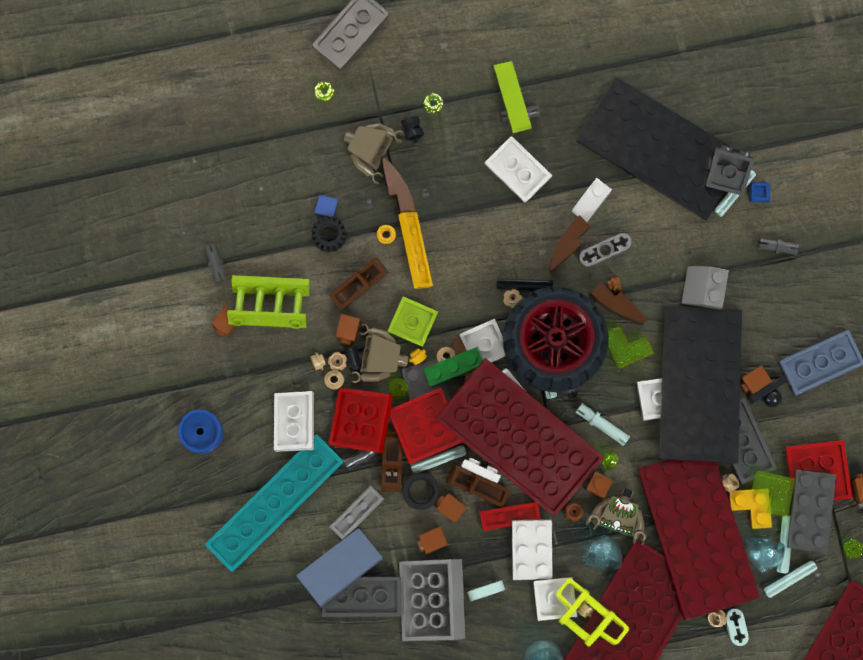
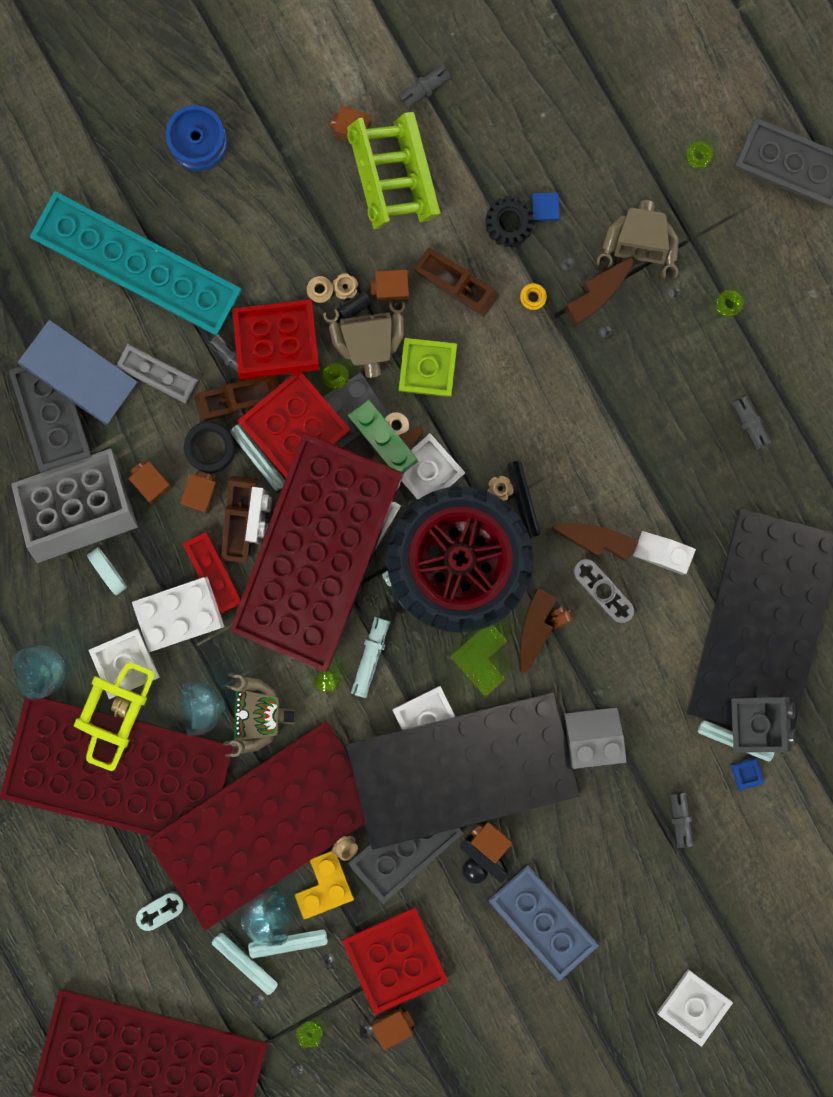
camera: 70 degrees right, 5 degrees up
white plate [274,391,314,452] -> none
tan plate [310,352,326,371] -> none
yellow plate [398,212,433,289] -> none
black wheel [401,116,424,141] -> none
yellow plate [409,348,427,365] -> none
white plate [485,136,552,203] -> none
lime tile [494,61,531,133] -> none
dark orange plate [565,502,584,522] -> none
dark orange brick [585,472,613,499] -> none
tan plate [708,610,727,627] -> none
clear neon green plate [752,470,795,517] -> none
dark grey plate [787,470,836,553] -> none

